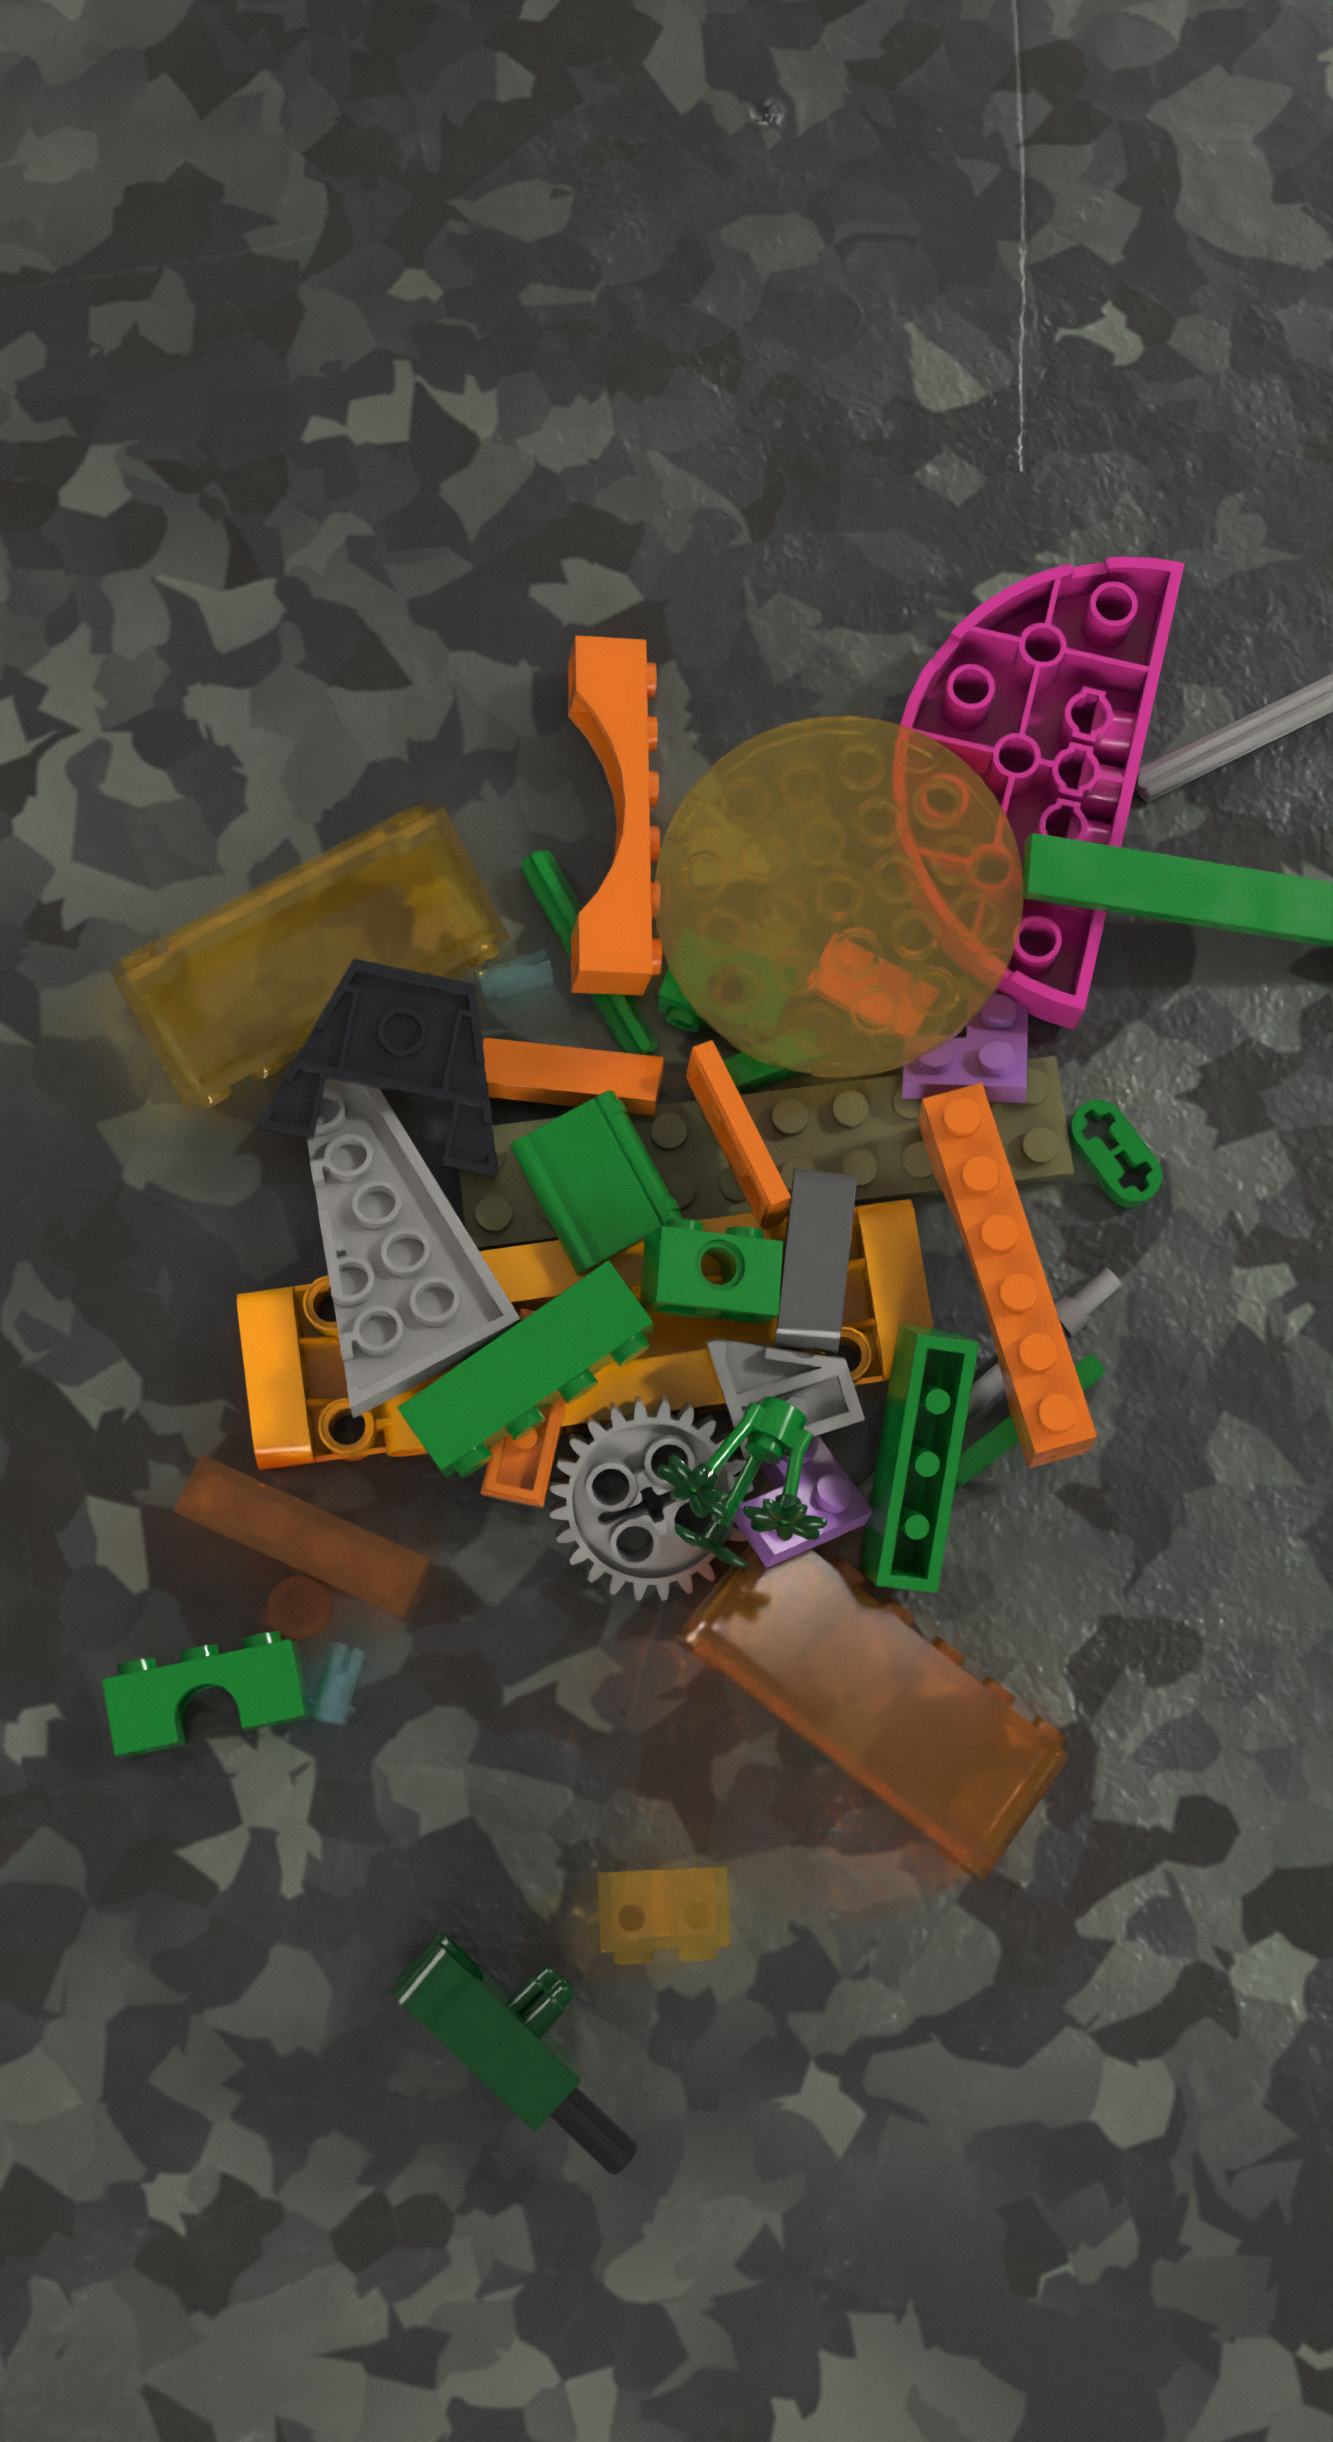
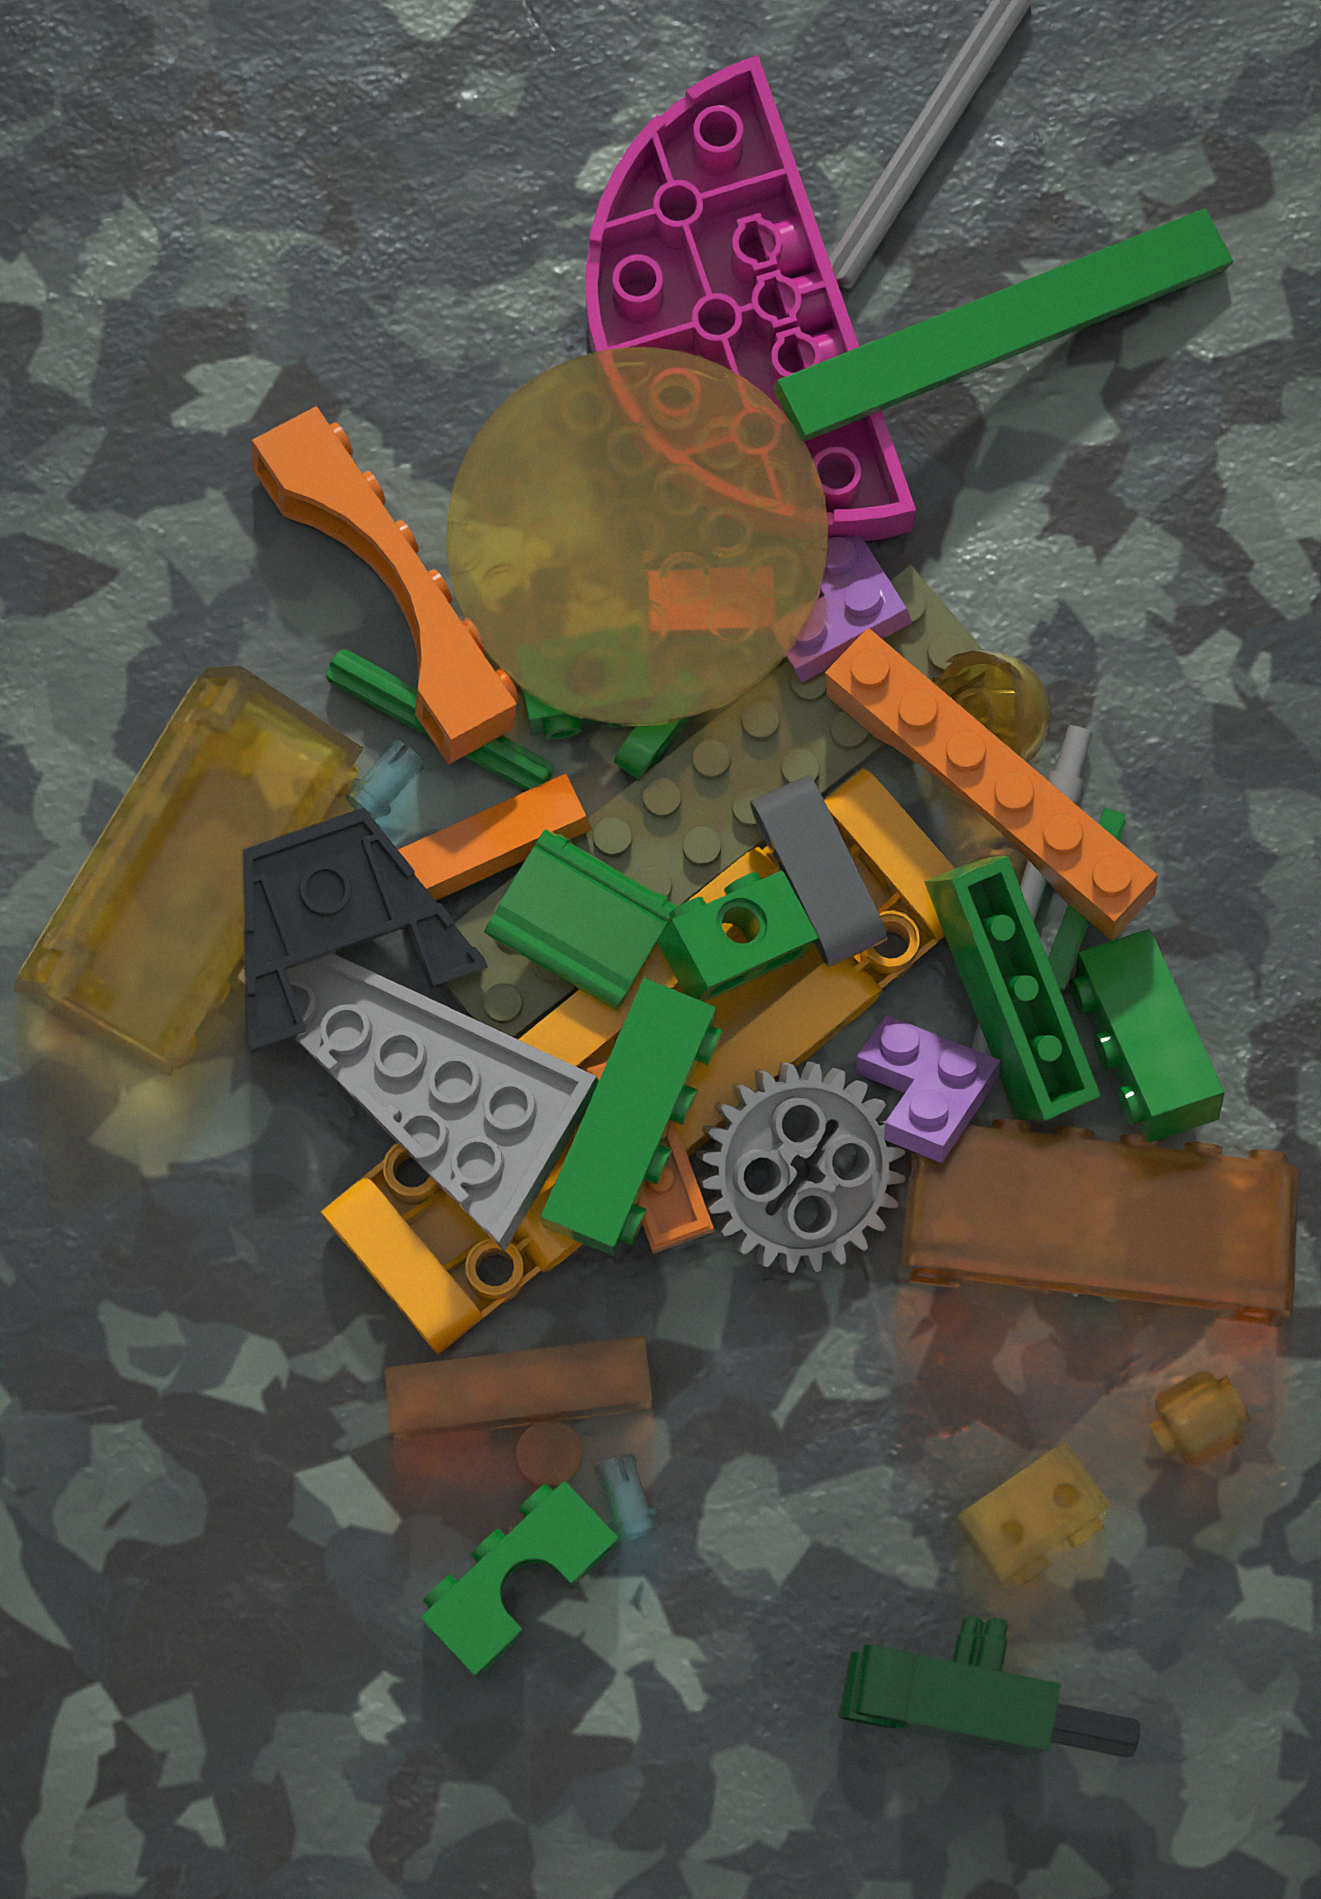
camera: 30 degrees left, 0 degrees up
plant [658,1397,828,1568] -> none
orange tile [685,1040,791,1230] -> none
light grey wing [706,1338,865,1459] -> none
green beam [1067,1100,1162,1208] -> none
none -> clear yellow cylinder [931,650,1052,763]
none -> green brick [1069,928,1225,1144]
none -> clear yellow head [1148,1370,1251,1467]

